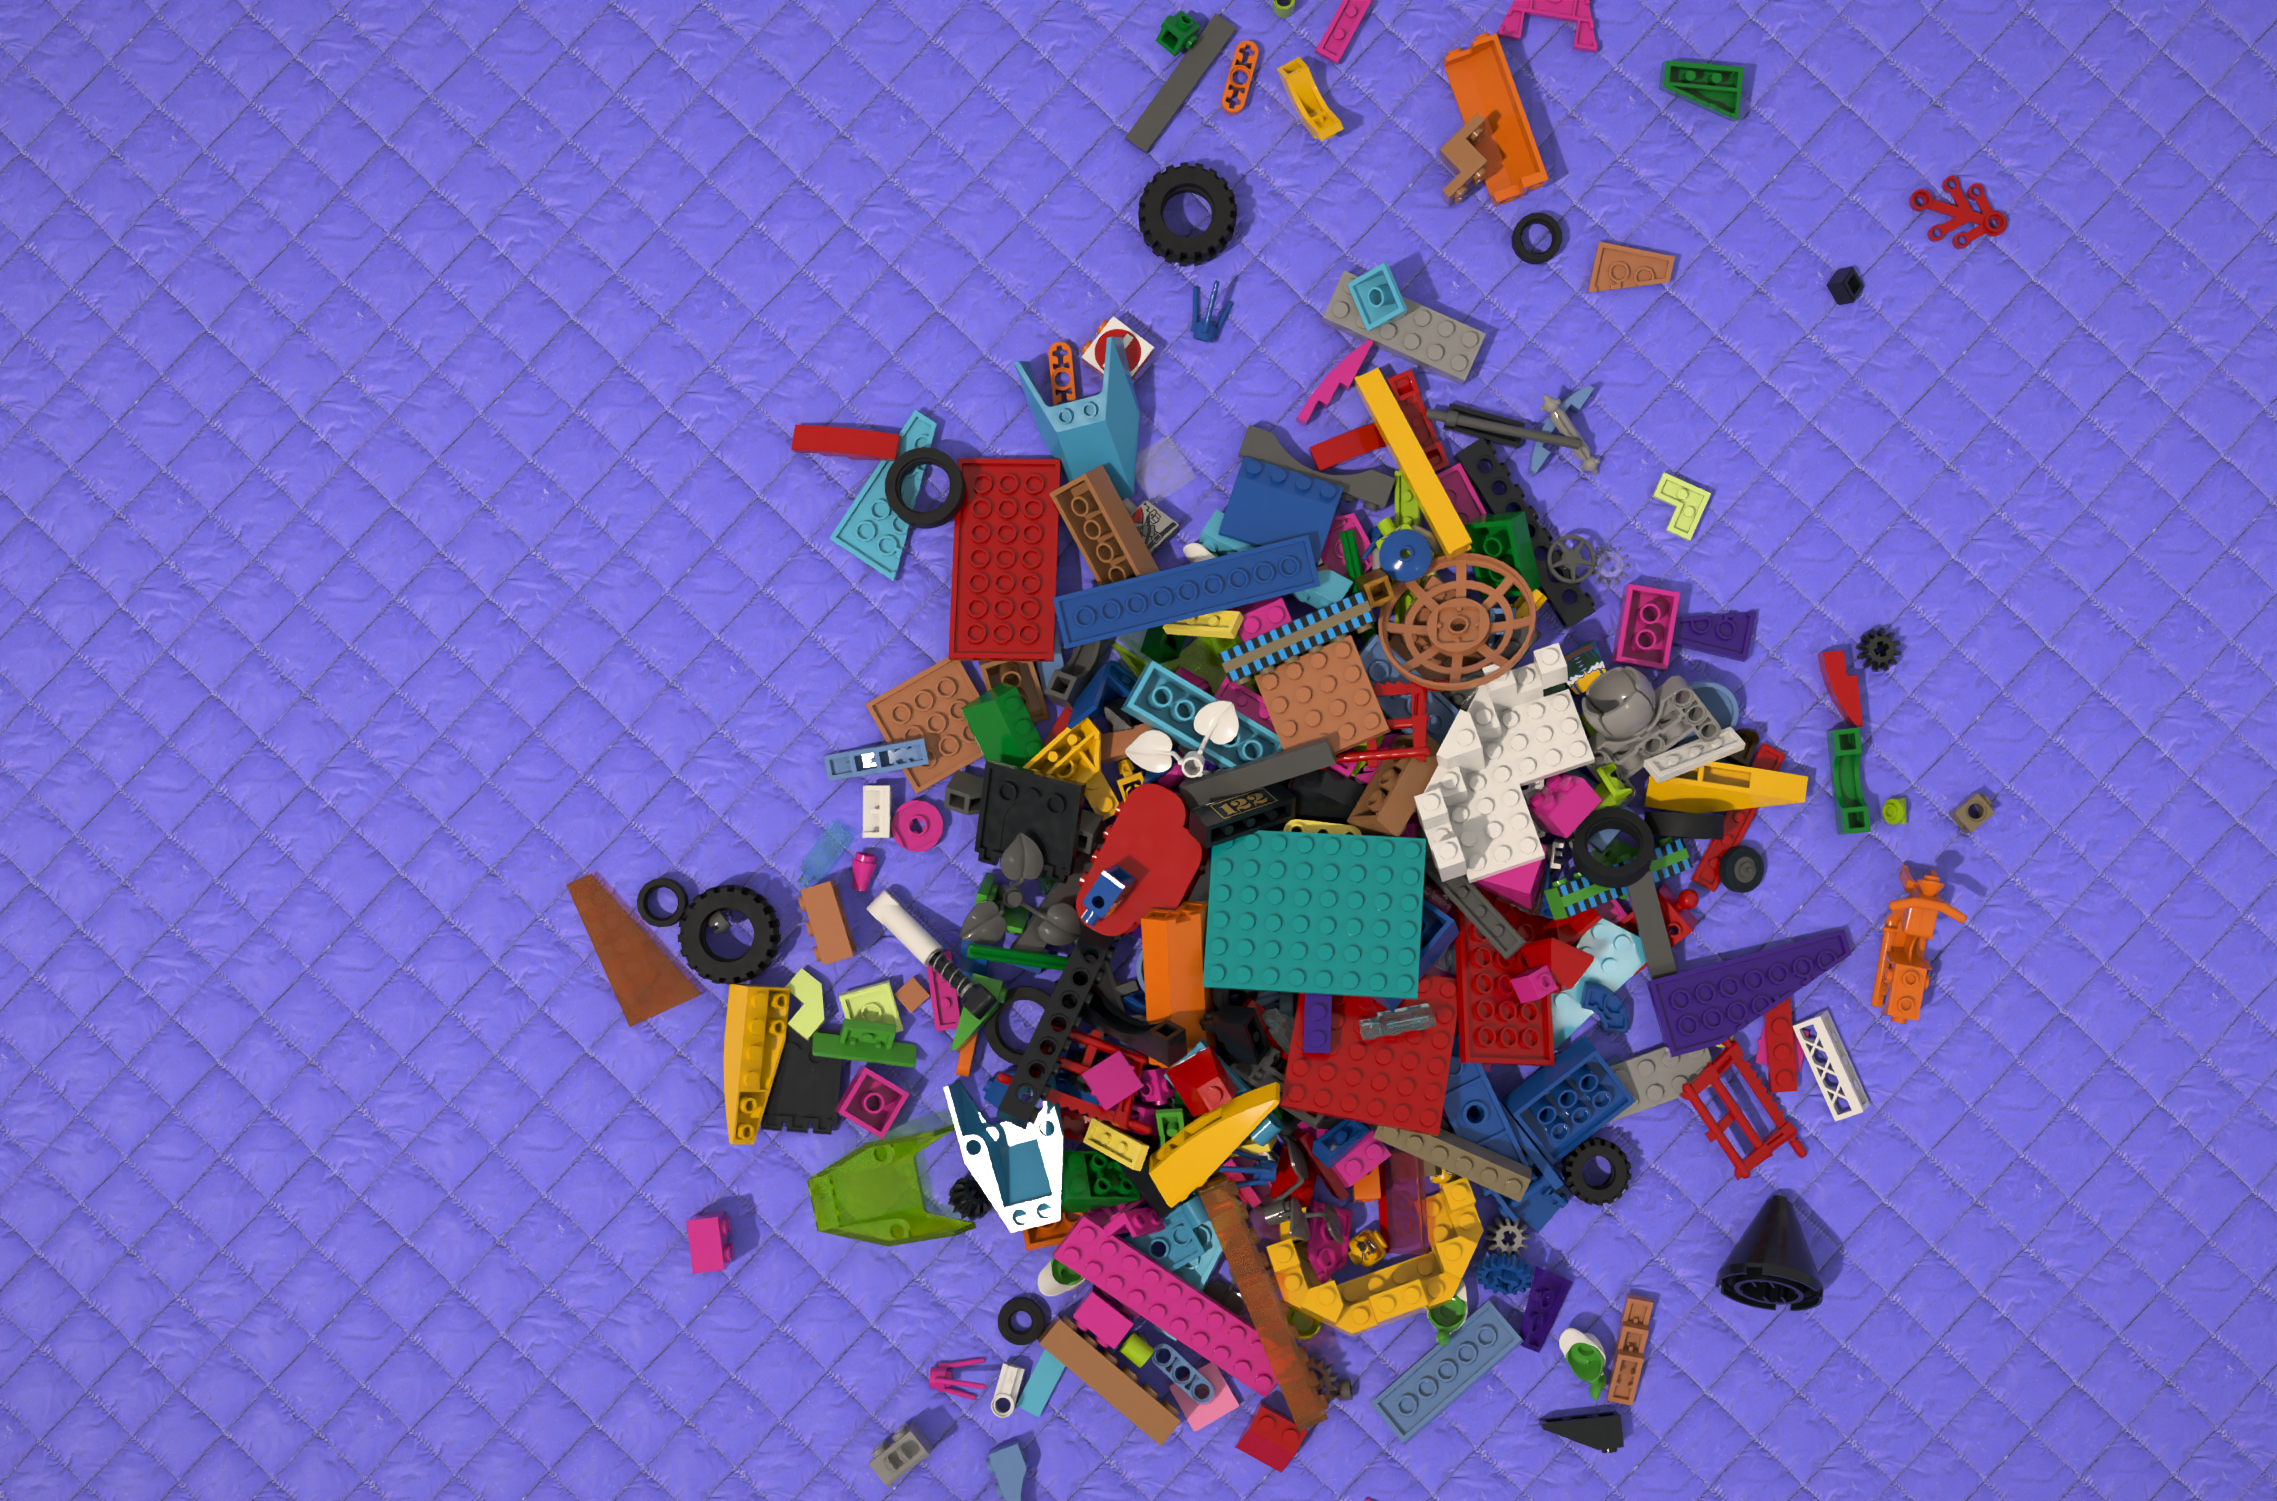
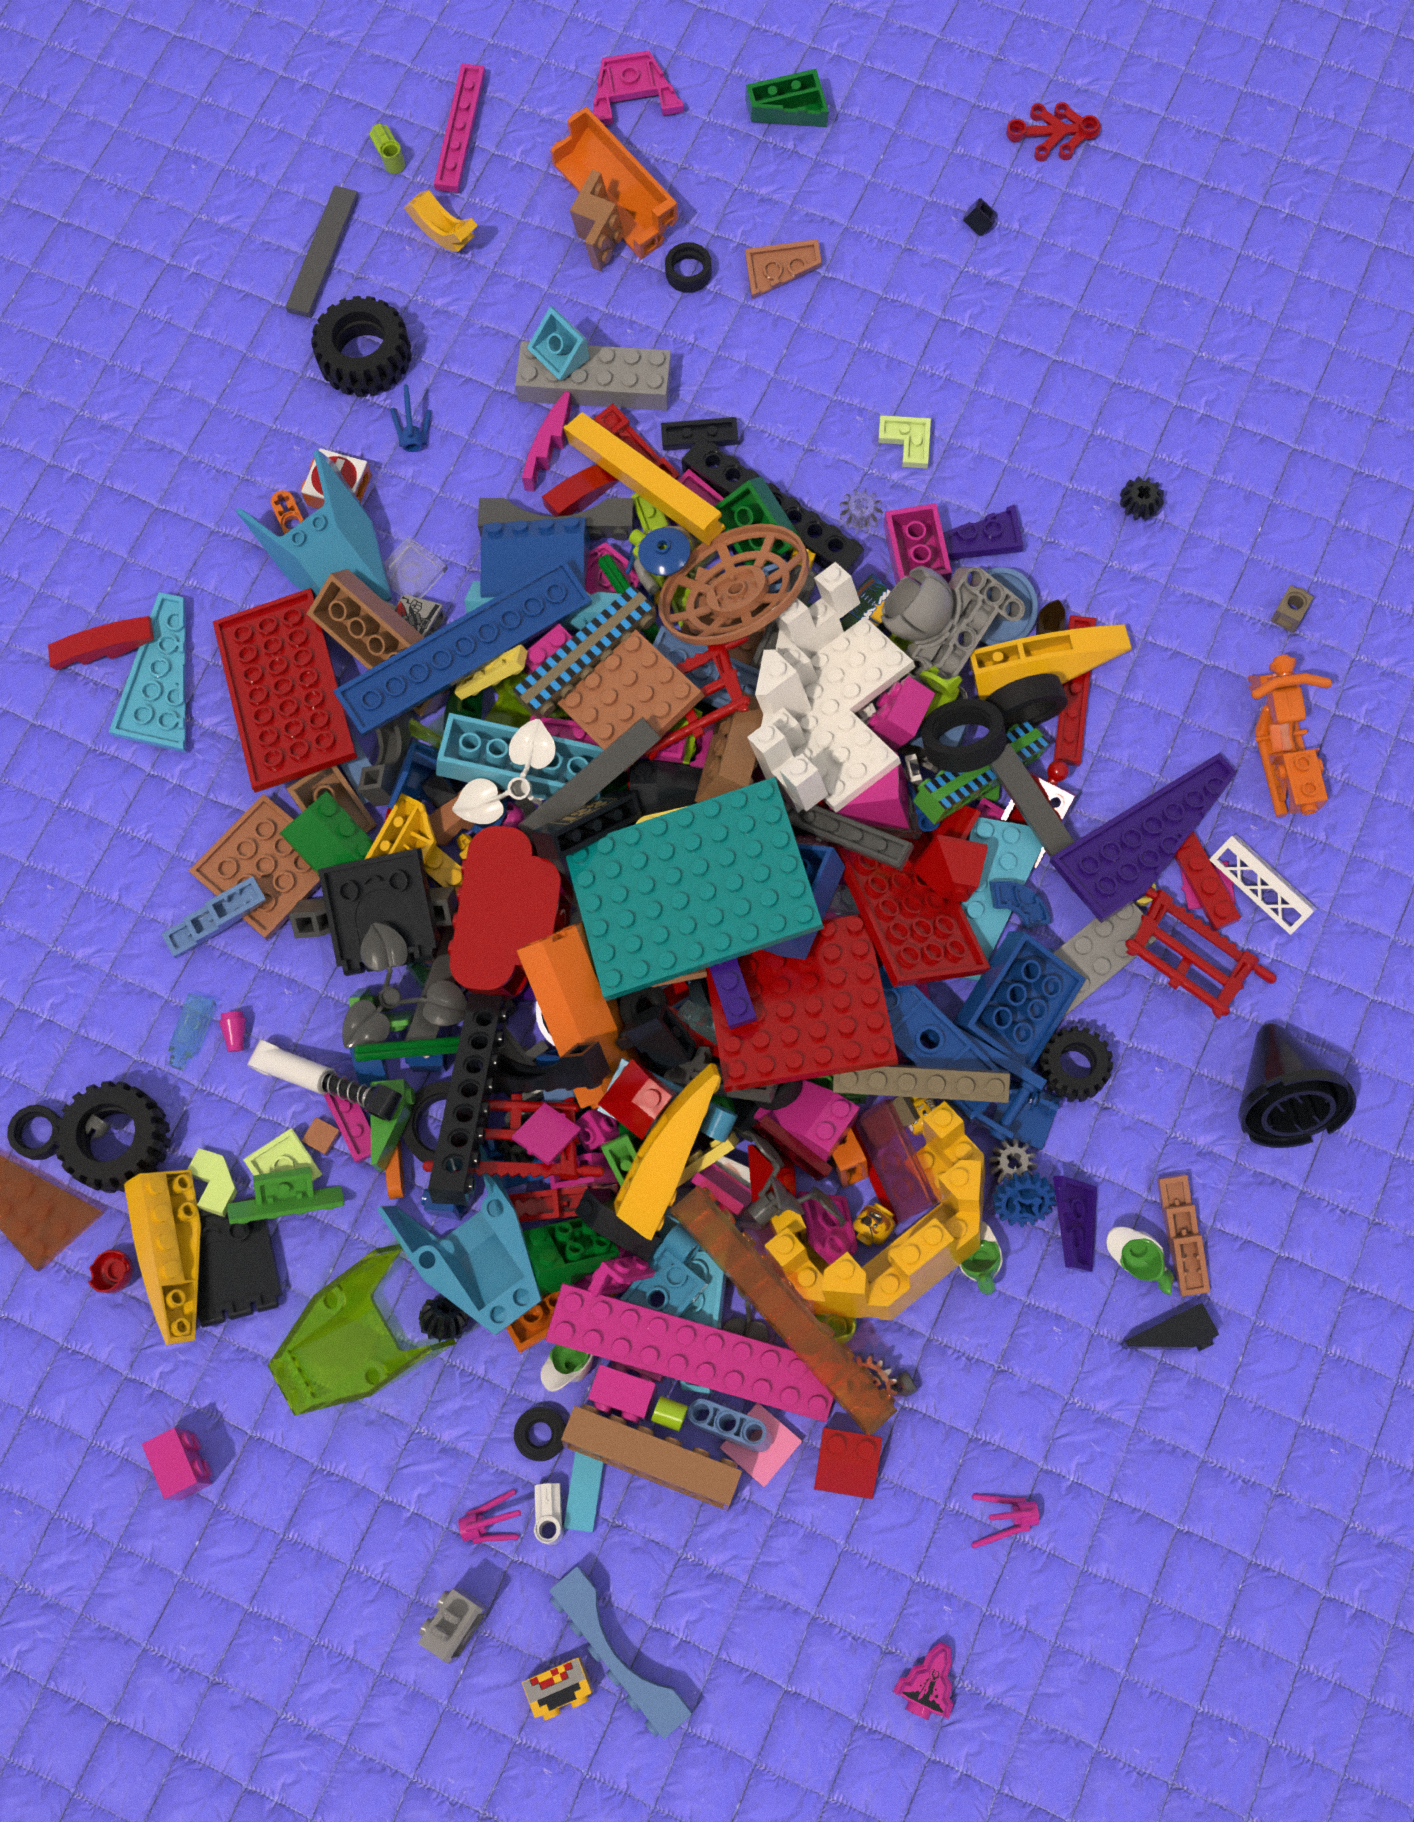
camera: 15 degrees left, 15 degrees down
nougat brick [798,881,858,966] -> none
dark pink brick [834,1066,909,1139] -> none
white hinge [862,785,892,838] -> none
black tyre [885,447,966,529] -> none
dark pink plate [891,800,944,852] -> none
blue torso [1081,864,1137,926] -> none
light yellow plate [1083,1118,1150,1171] -> none
green brick [1155,10,1201,57] -> none
blue plant [1219,1149,1277,1191] -> none
orange beam [1221,40,1259,116] -> none
blue slope [1312,1119,1370,1169] -> none
pearl gold brick [1355,568,1395,608] -> none
clear light blue hinge [1359,1003,1436,1040] -> none
medium blue plate [1371,1300,1524,1445] -> none
dark grey bar [1425,408,1581,450] -> none
dark pink brick [1510,965,1558,1003] -> none
medium blue slope [1528,386,1594,477] -> none
light grey wheel [1540,394,1600,475] -> none
dark grey wheel [1547,535,1596,584] -> none
white tile [1643,726,1746,784] -> none
black wheel [1719,846,1764,893] -> none
red slope [1818,650,1863,728] -> none
green arch [1826,728,1871,835] -> none
lime plate [1882,798,1907,825] -> none
none -> red hair [88,1250,133,1294]

